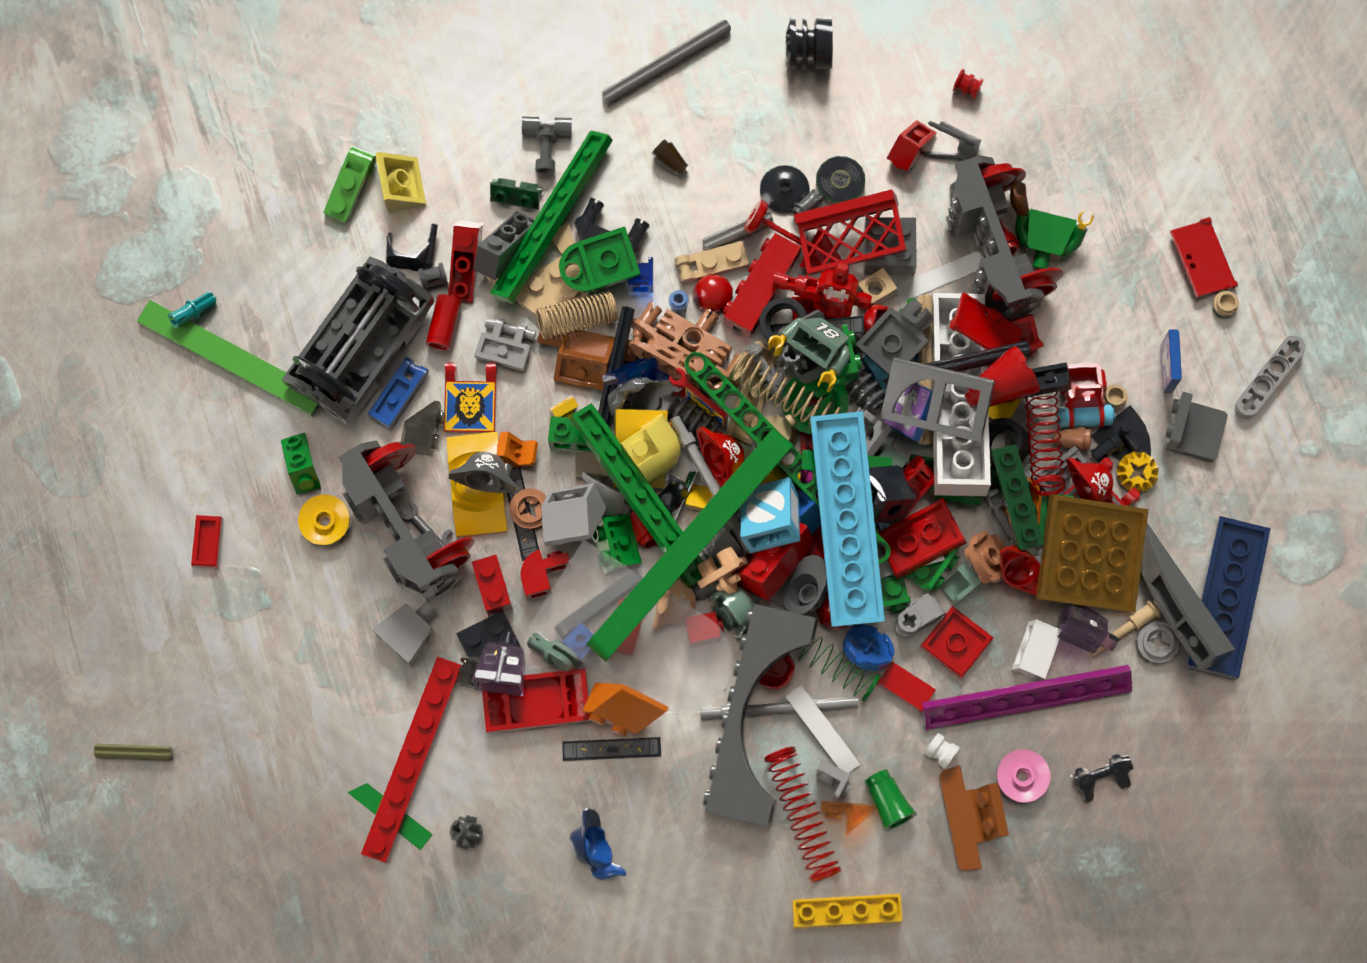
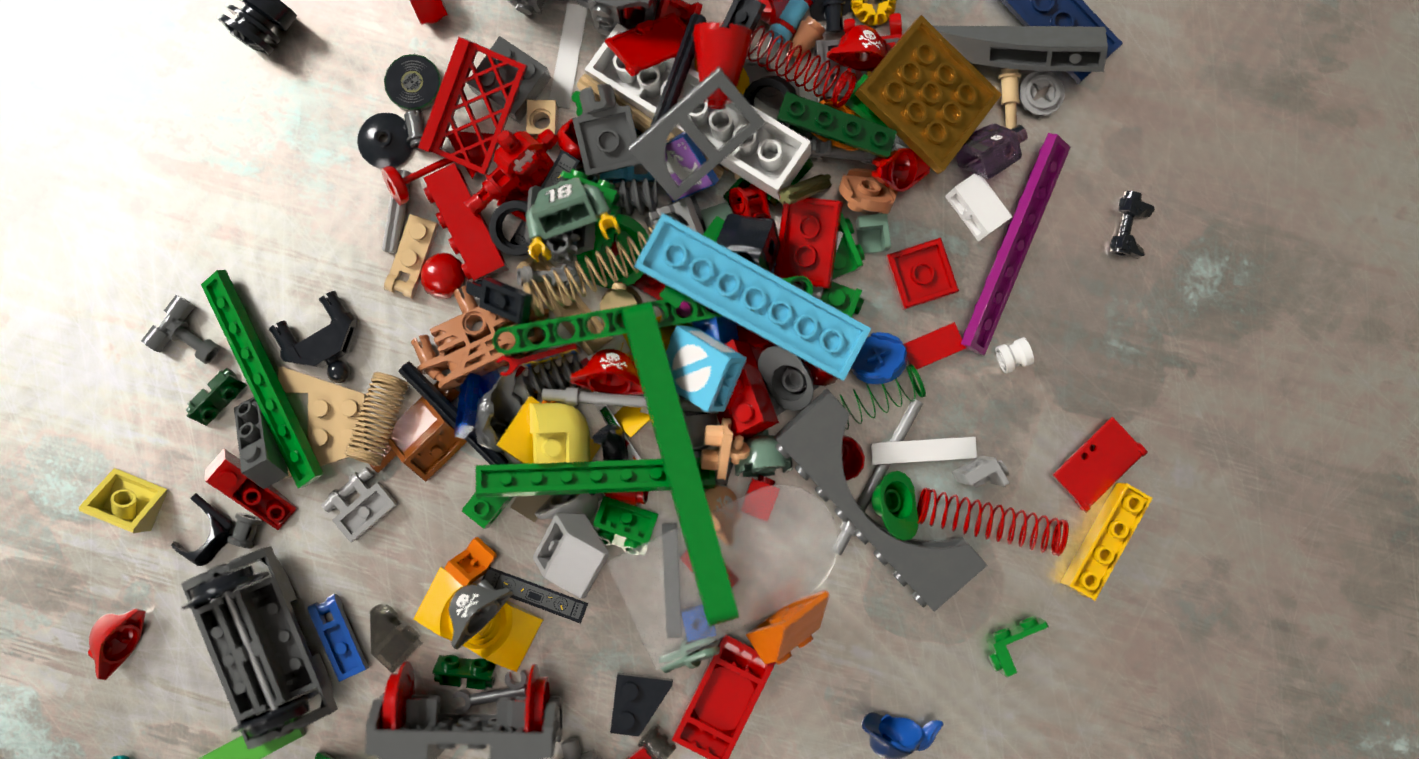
camera: 60 degrees left, 10 degrees up
bright green plate [323,146,376,223] -> none
red pin [426,294,462,351] -> none
flag [444,363,497,433] -> none
red brick [471,554,513,617] -> none
clear purple torso [472,632,525,696] -> none
nougat gear [509,488,546,530] -> none
red brick [520,549,572,601] -> none
yellow tile [549,396,579,418] -> none
green plate [559,226,641,293] -> none
sticker [562,737,661,761] -> none
light grey axle [601,19,731,103] -> none
clear blue panel [628,257,654,293] -> none
dark brown cone [651,139,689,176] -> none
medium blue pin [669,290,689,315] -> none
clear orange slope [820,801,875,838] -> none
green plant [865,769,917,831] -> none
light grey piece [894,592,946,638] -> none
dark orange plate [940,765,1009,871] -> none
bright pink dish [997,749,1050,803] -> none
none -> red hat [88,609,146,680]
none -> dark green hinge [432,655,497,691]
none -> black hinge [466,277,532,324]
none -> olive axle [778,174,832,205]
none -> green piece [871,471,918,541]
none -> green bracket [987,616,1049,677]
none -> red door [1053,417,1148,513]

